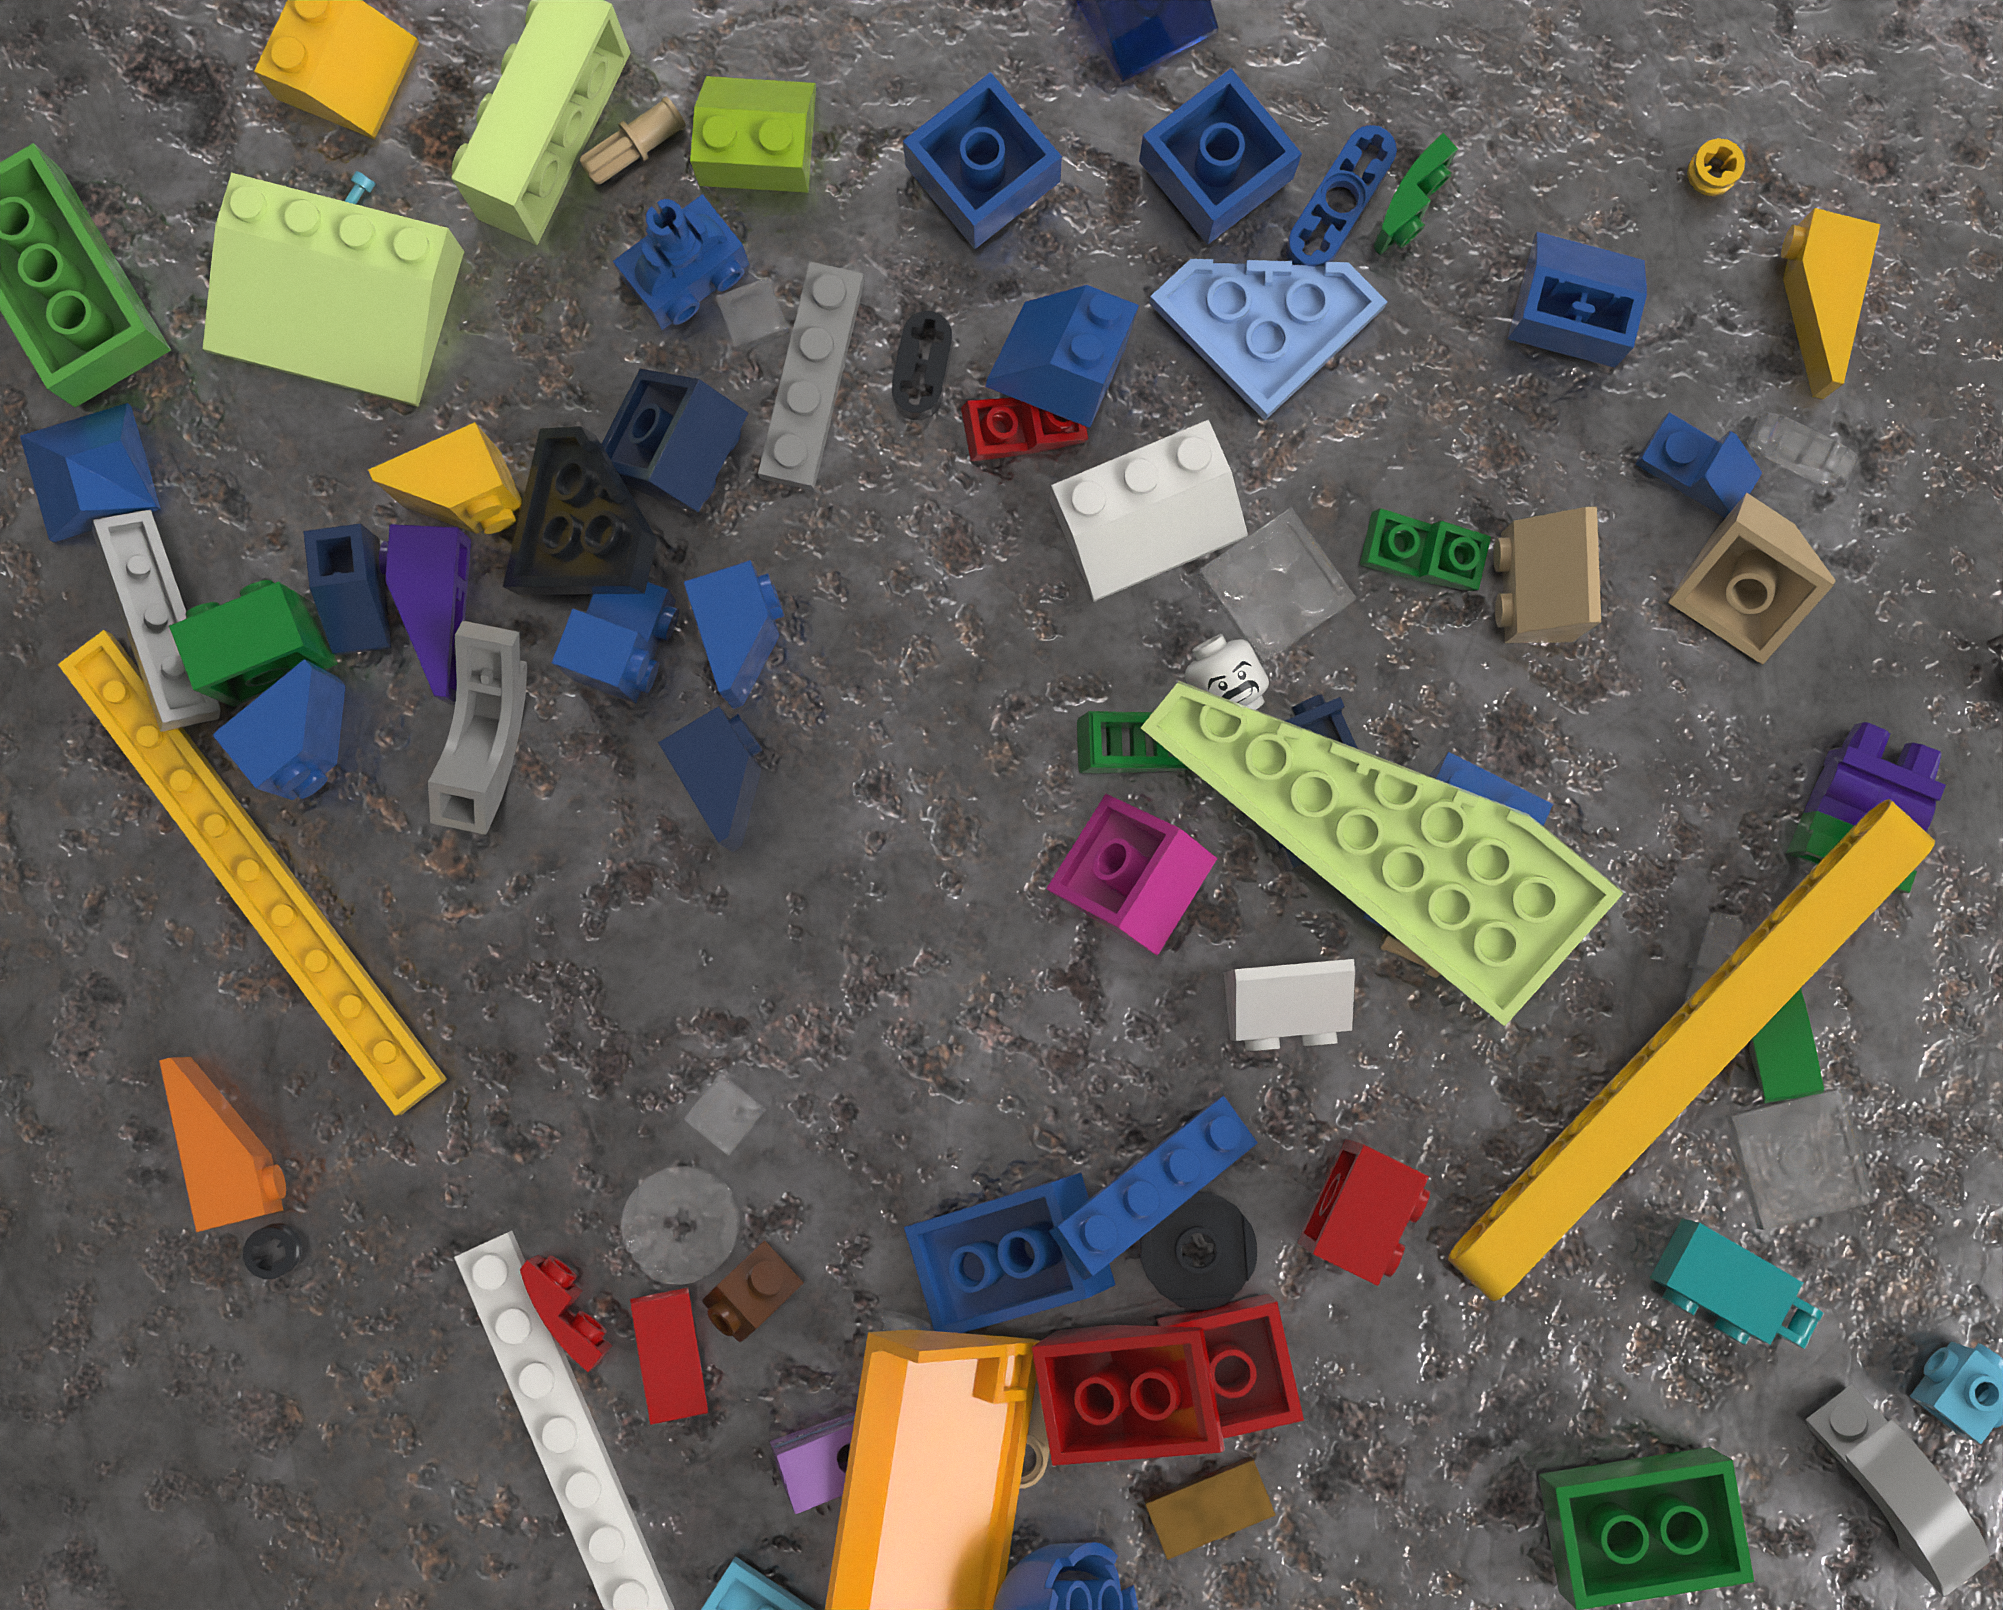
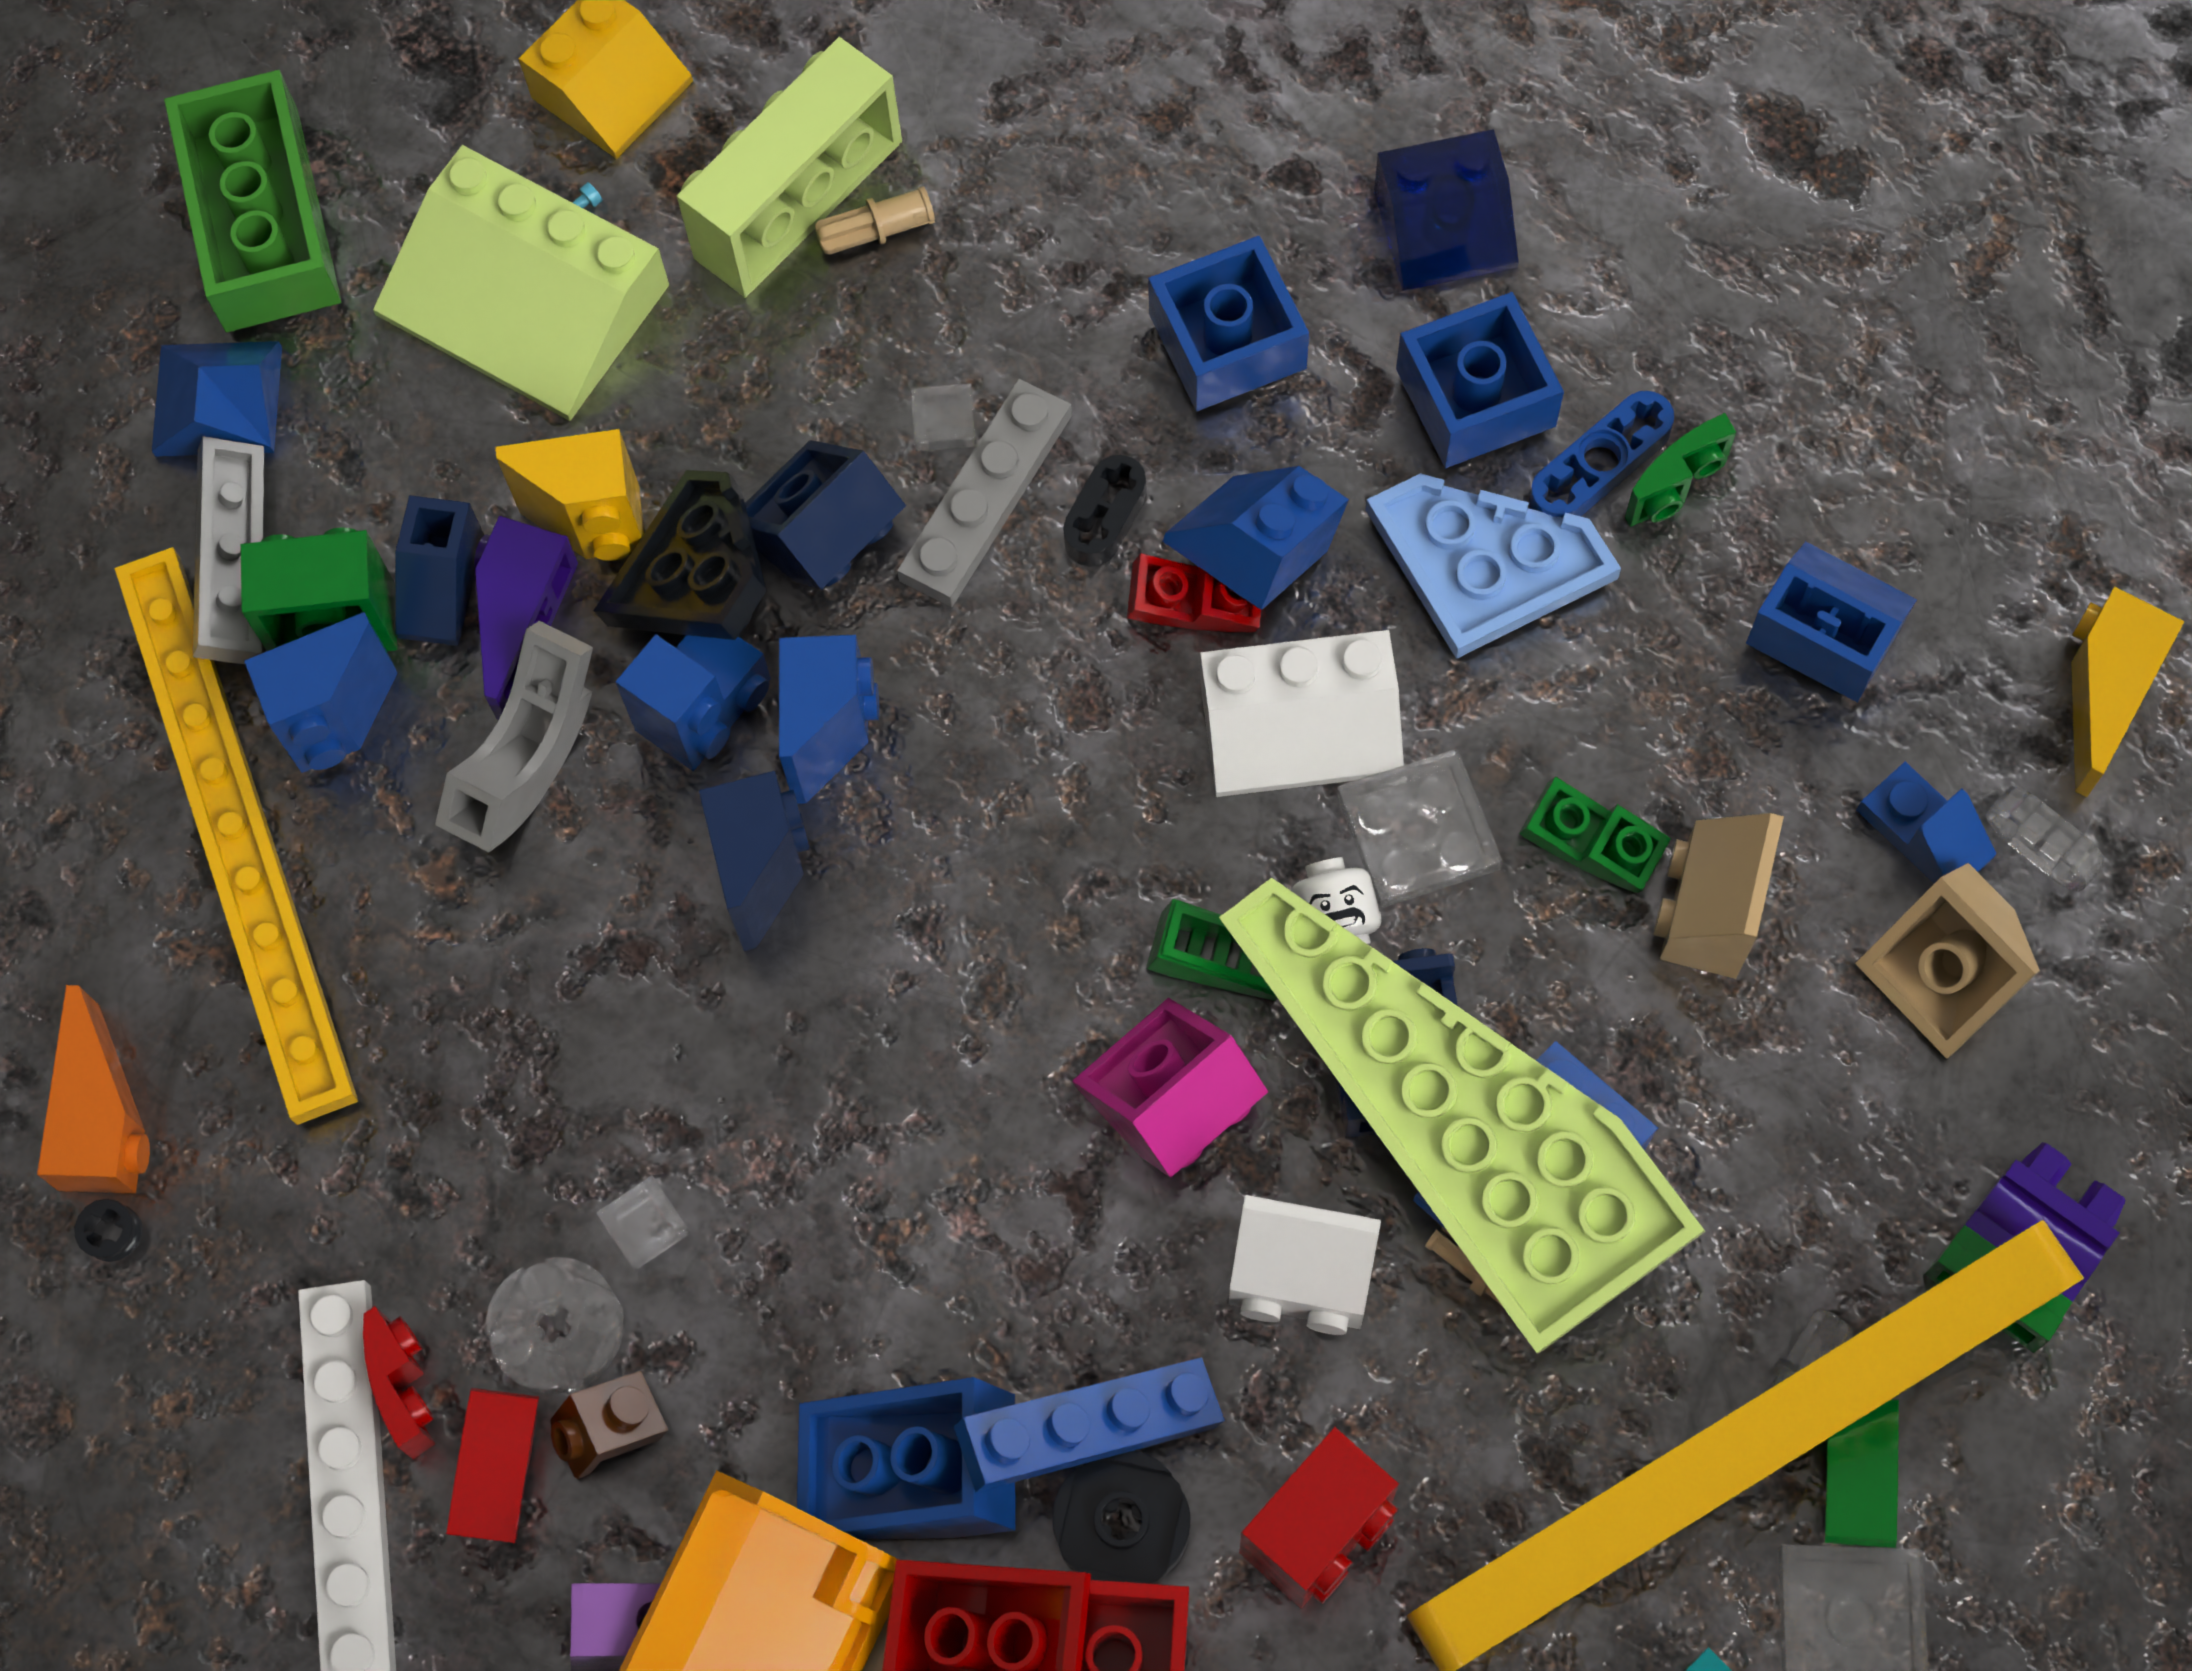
camera: 20 degrees right, 15 degrees down
blue brick [613,194,749,330] -> none
lime slope [690,76,816,193] -> none
yellow bush [1687,138,1745,196] -> none

